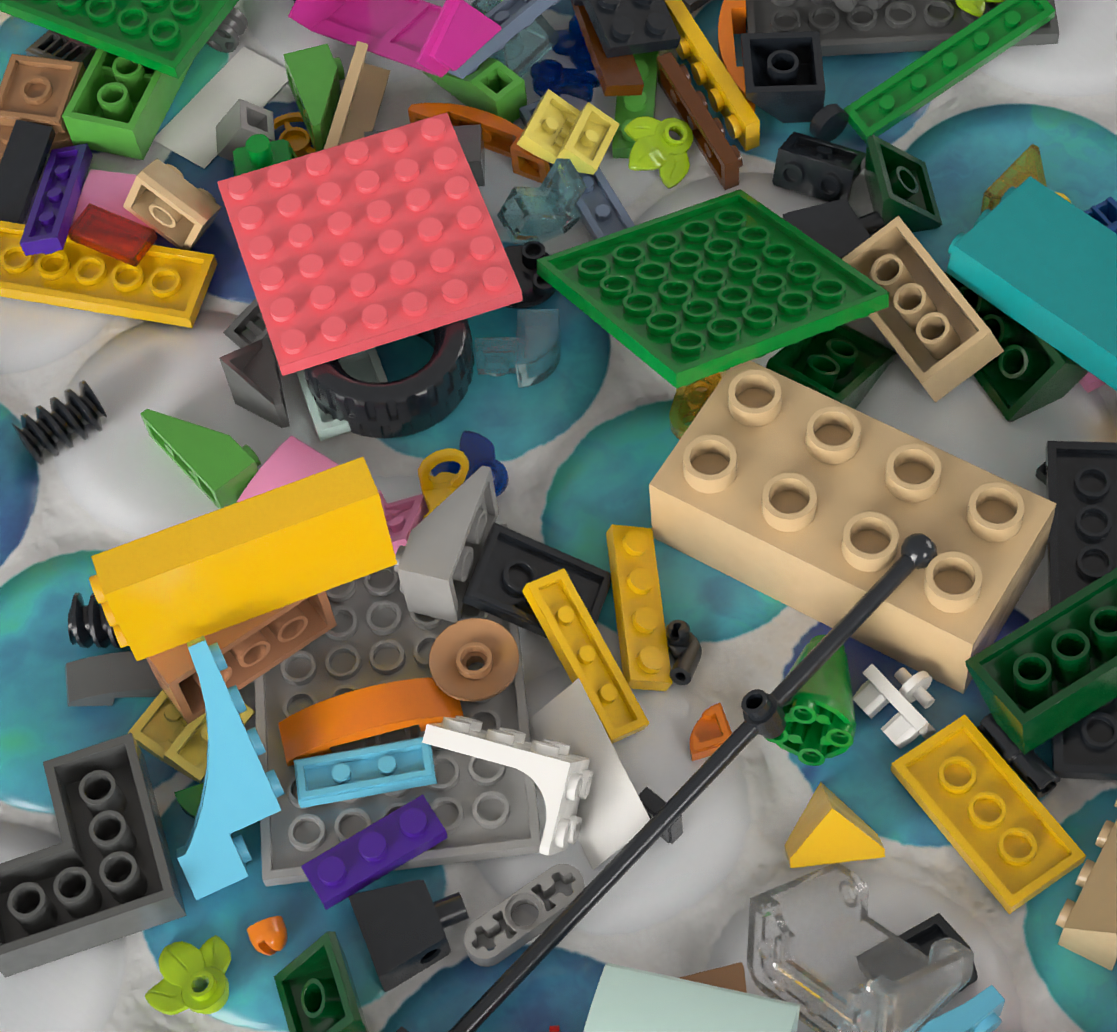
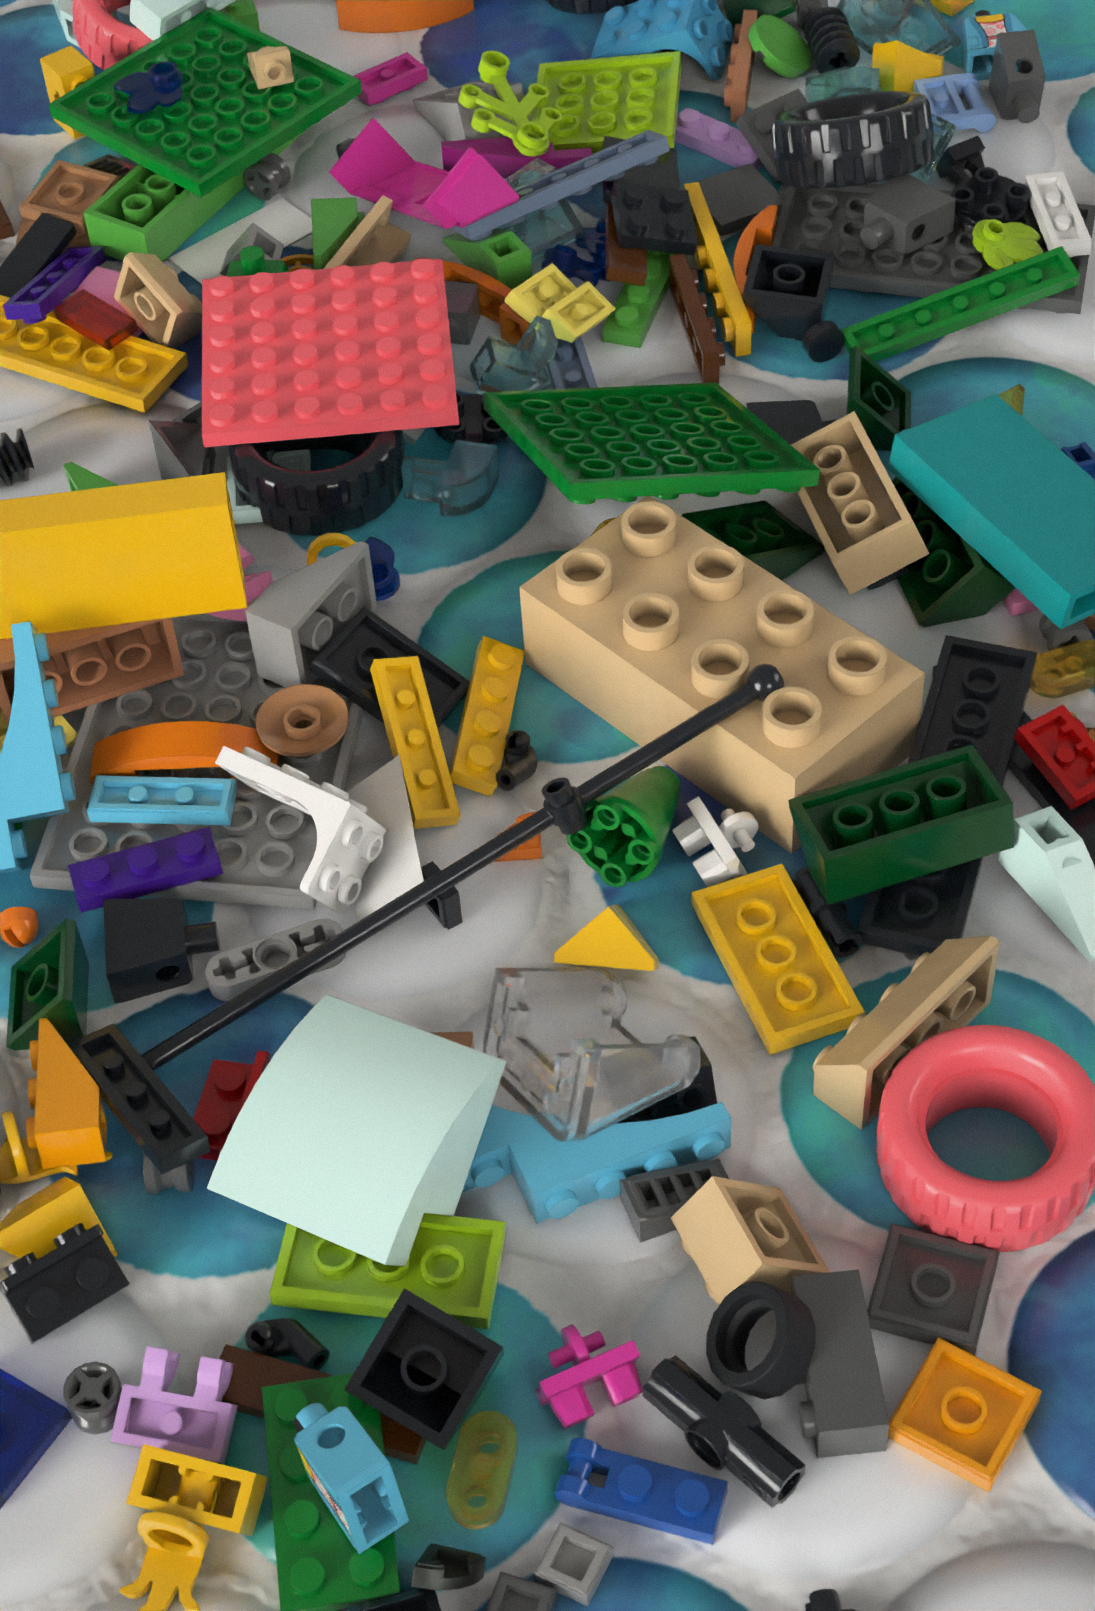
camera: 10 degrees right, 10 degrees down
lime plate [624,116,693,189] -> none
black bracket [772,132,866,202] -> none

